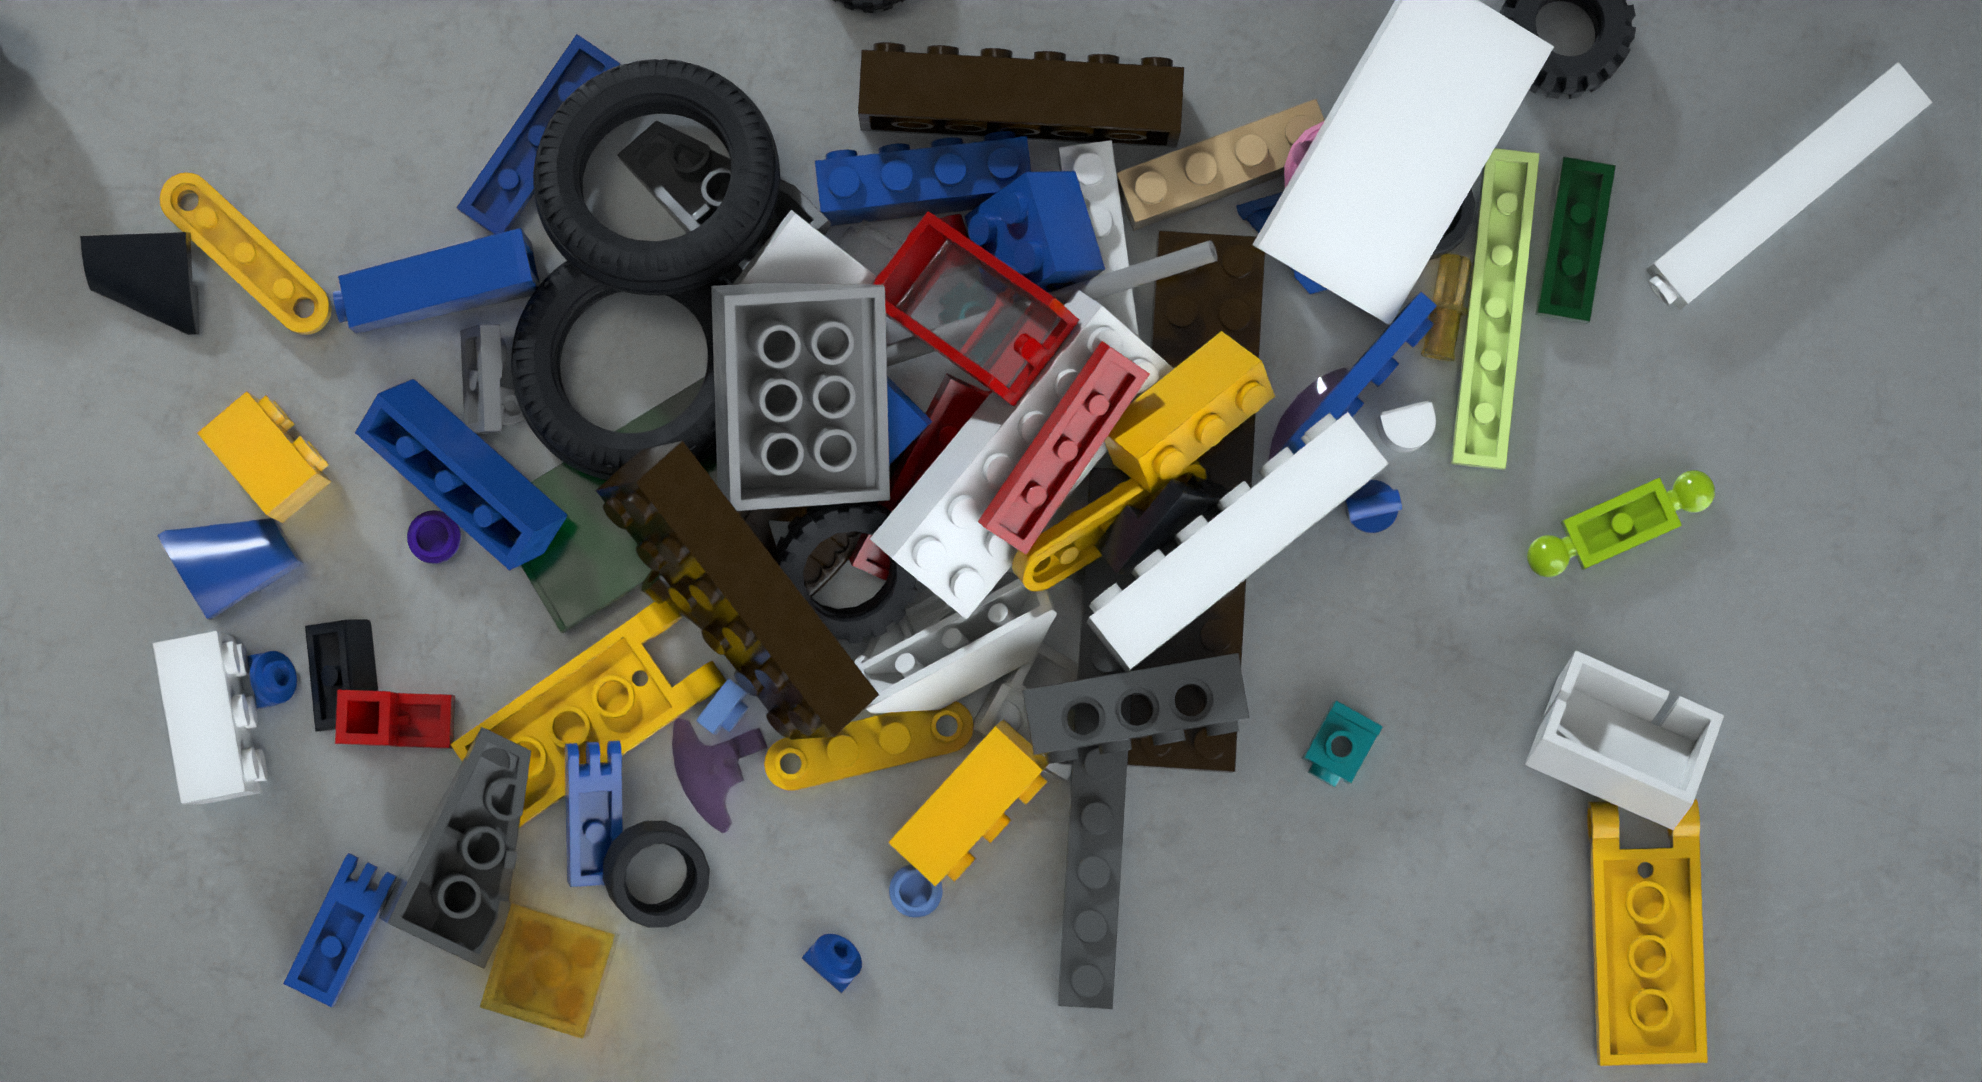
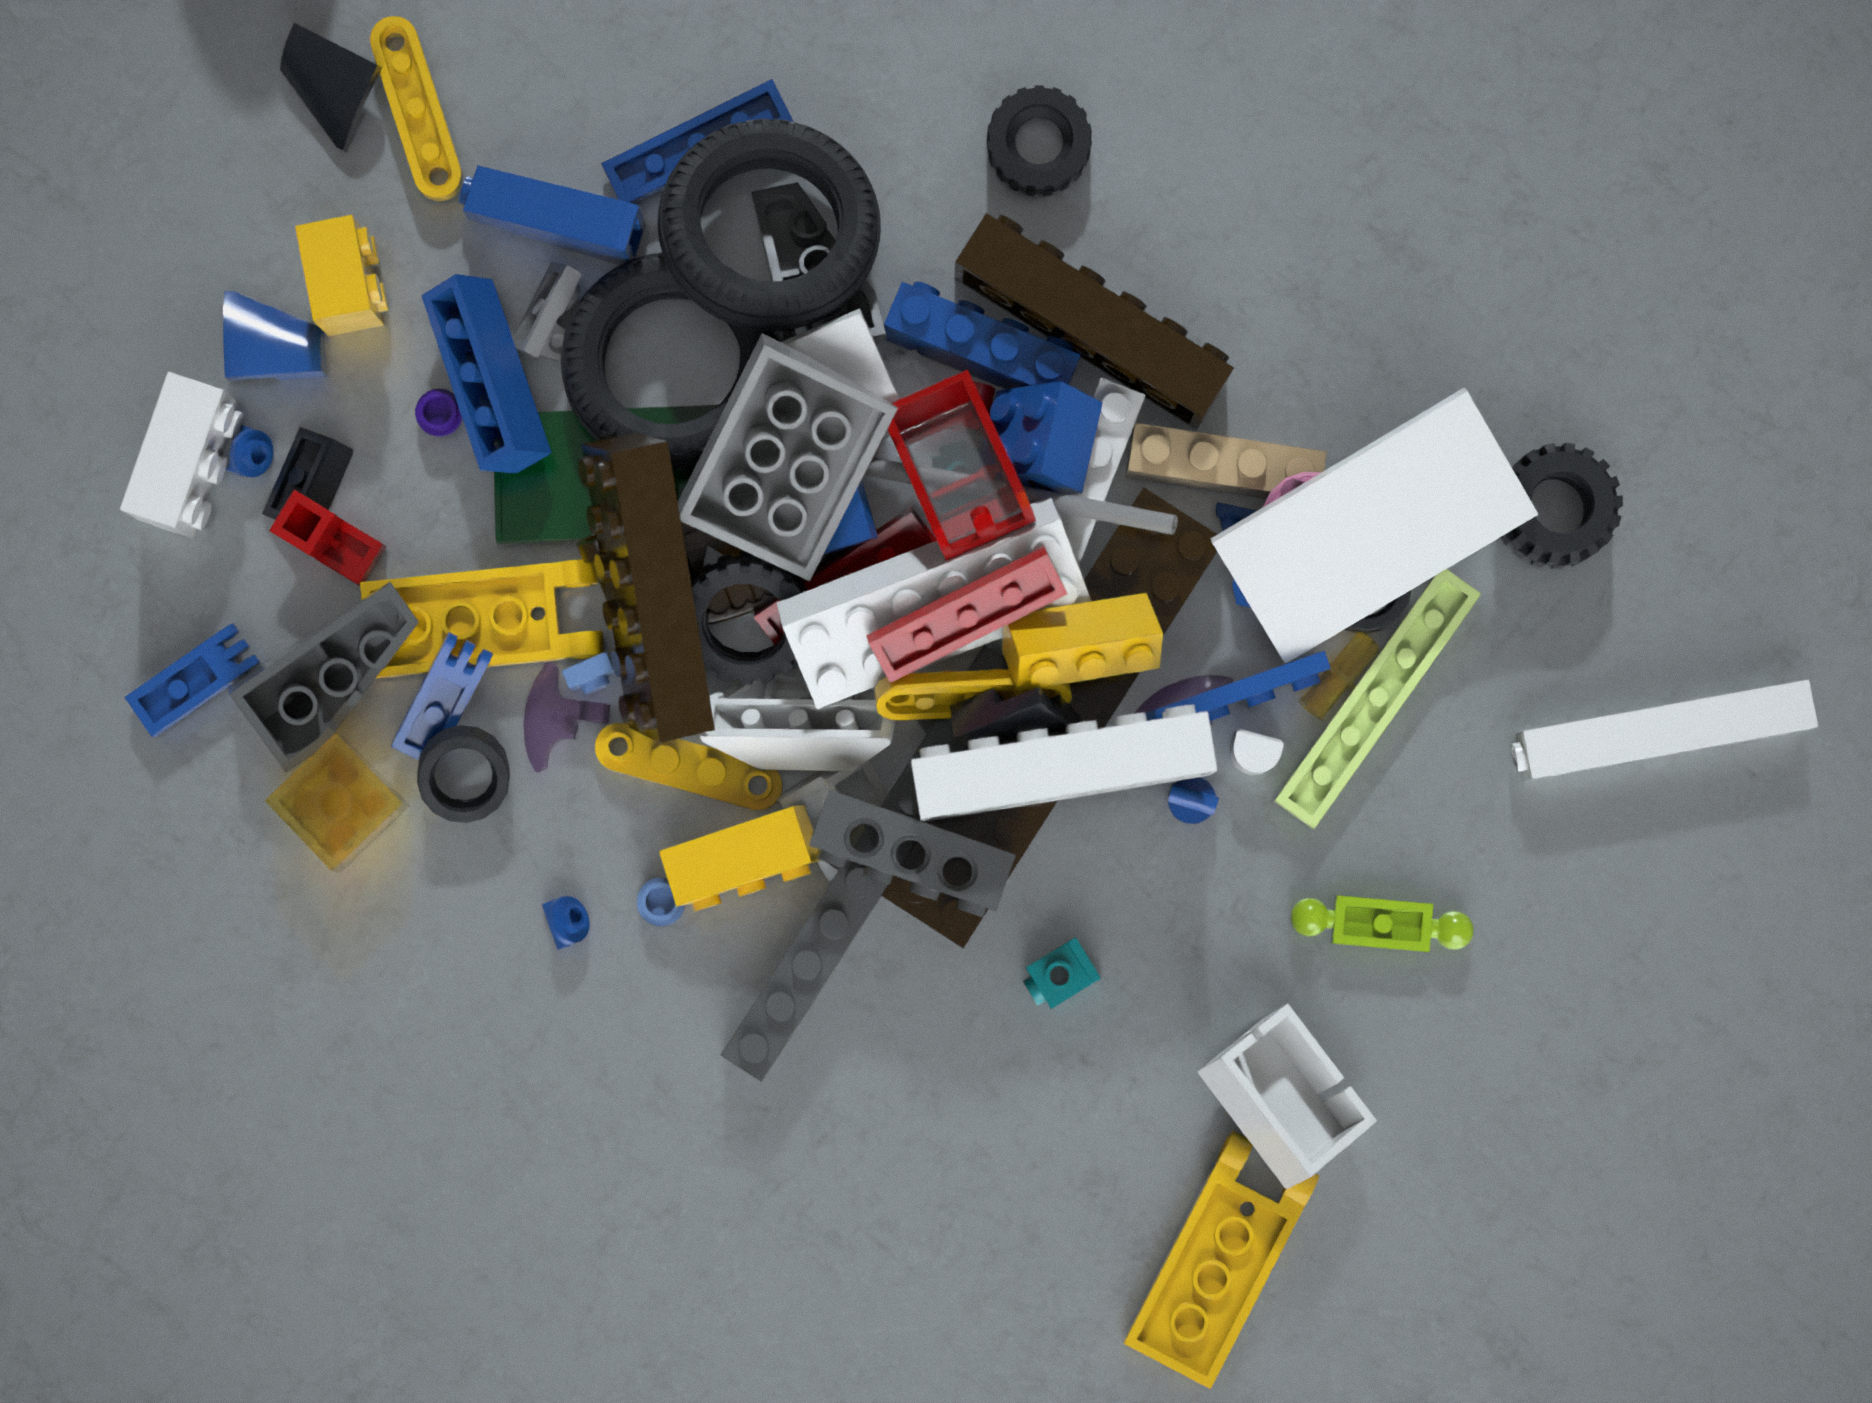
camera: 30 degrees right, 0 degrees up
dark green plate [1535,157,1616,324] -> none

